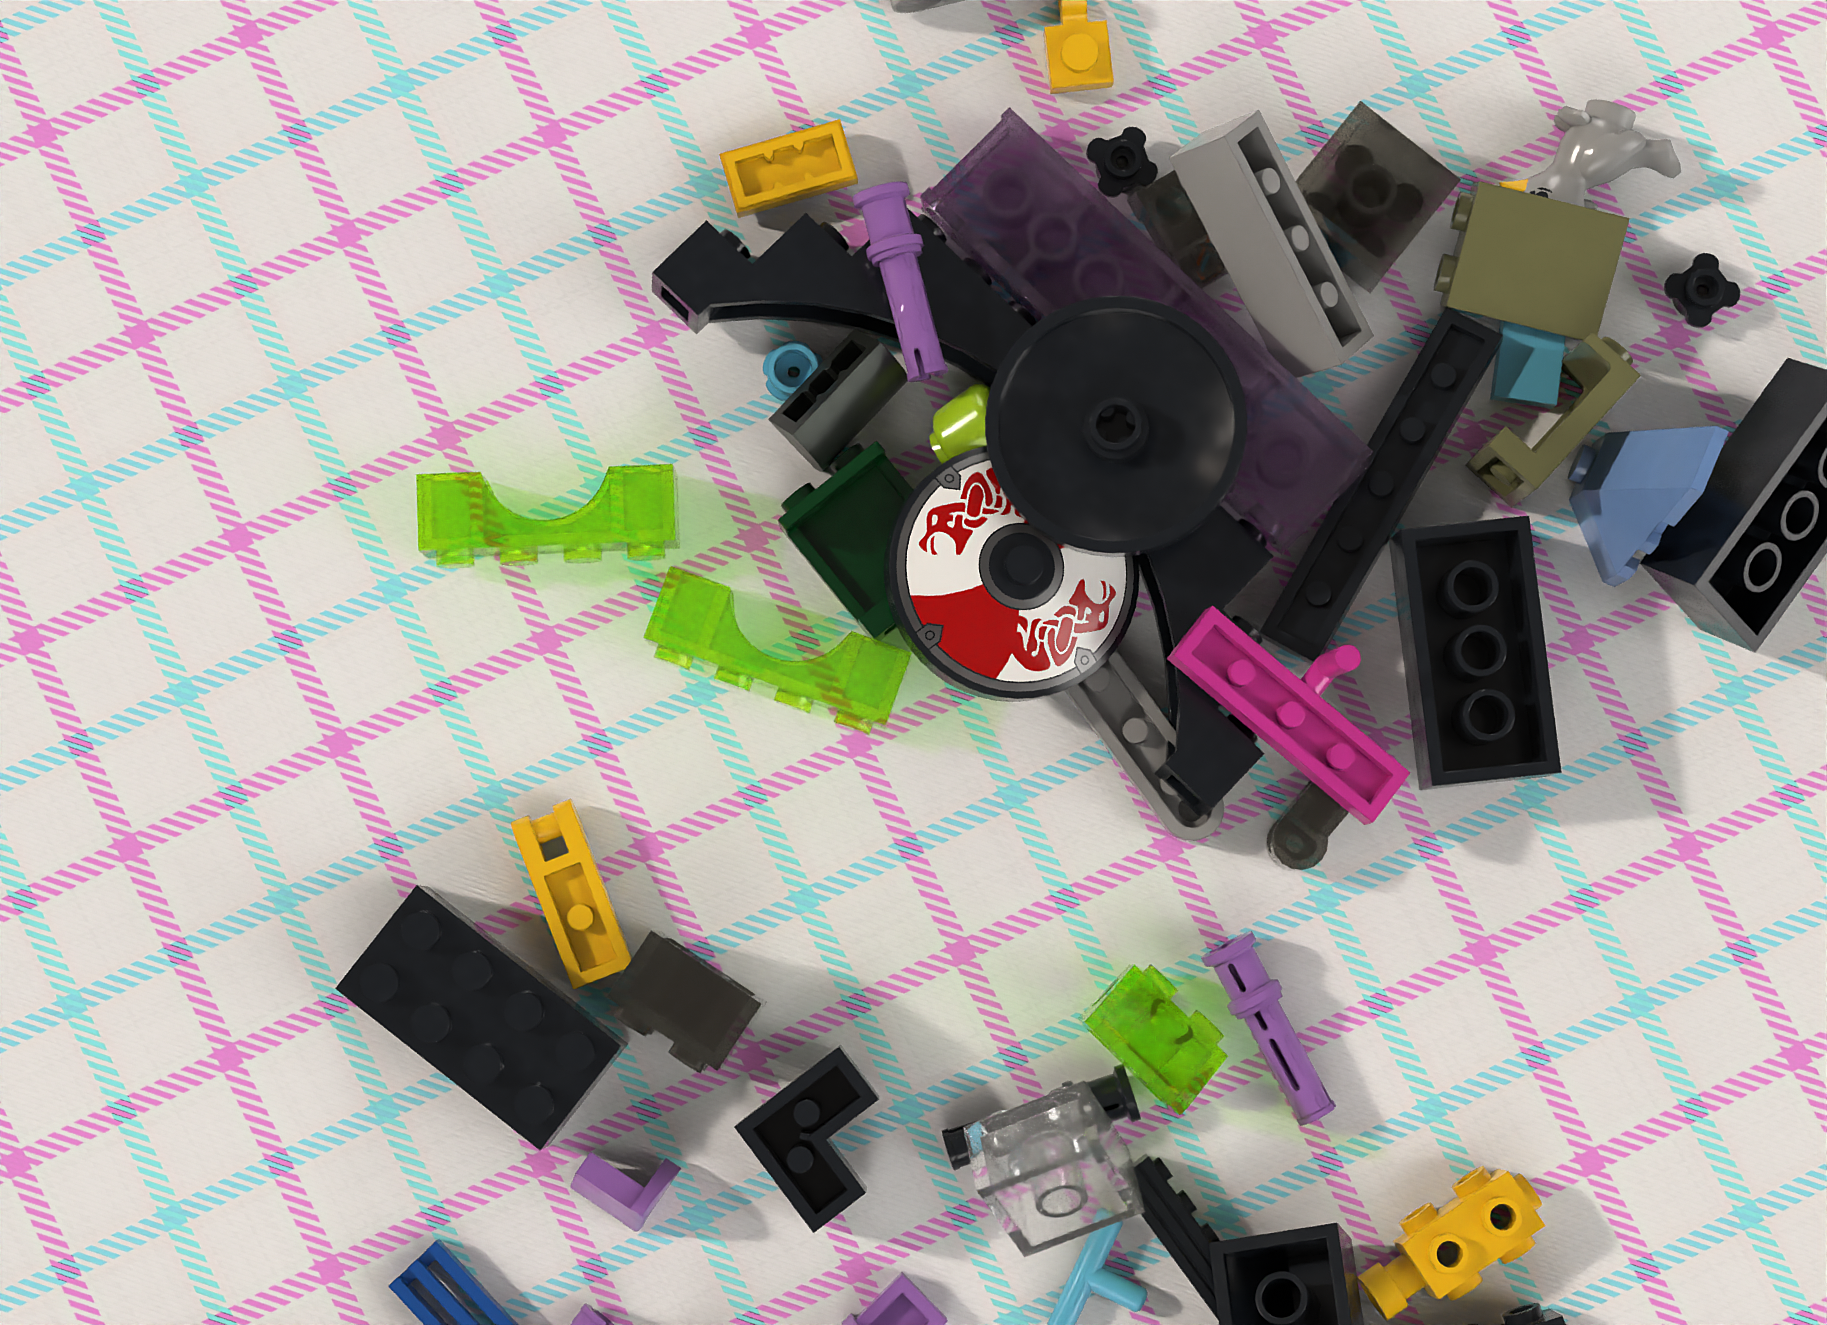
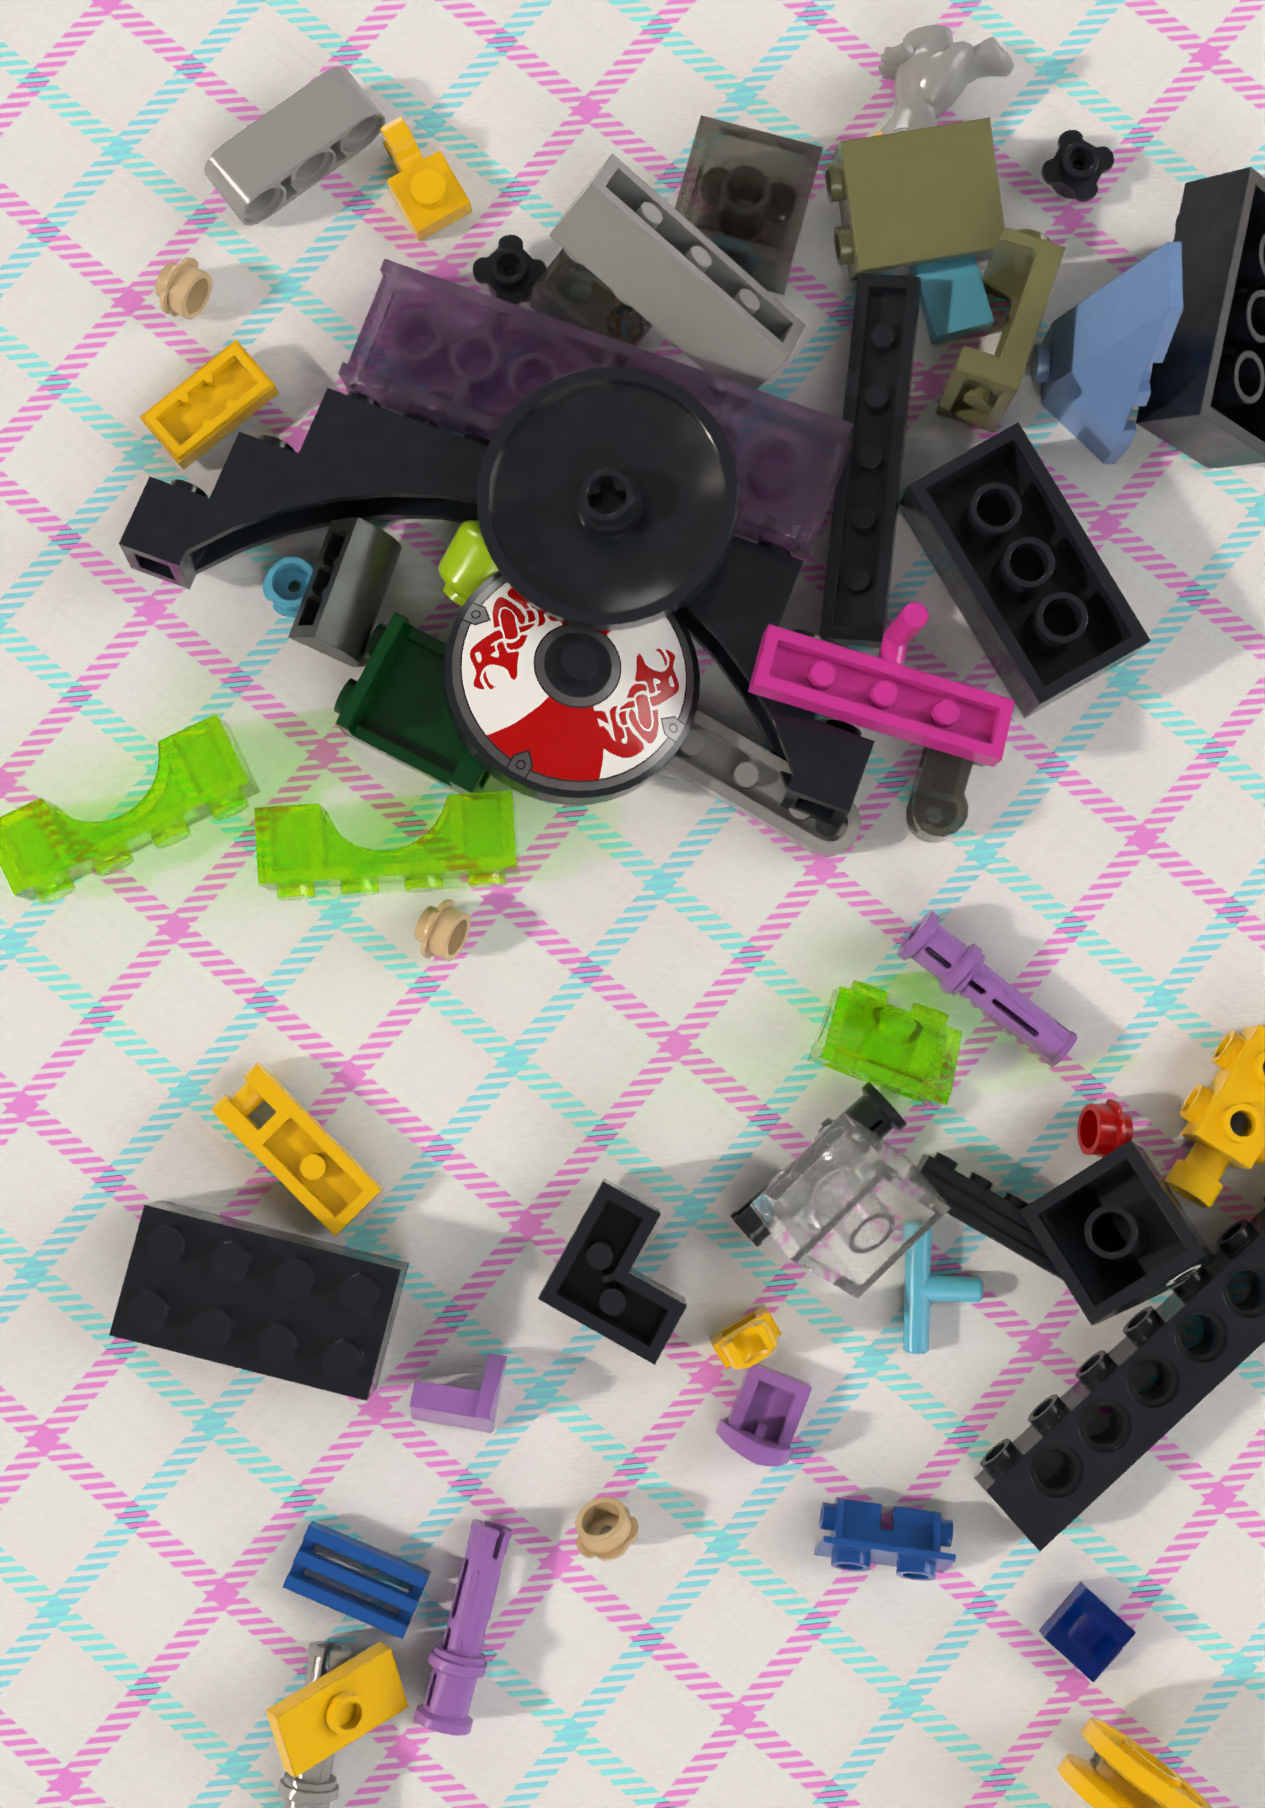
camera: 25 degrees left, 0 degrees up
clear smoke brick [607,930,767,1073] -> none
medium lavender pin [852,181,948,382] -> none
none -> tan plate [155,257,212,319]
none -> tan plate [415,899,471,961]
none -> yellow plate [709,1305,782,1370]
none -> red plate [1077,1099,1133,1158]

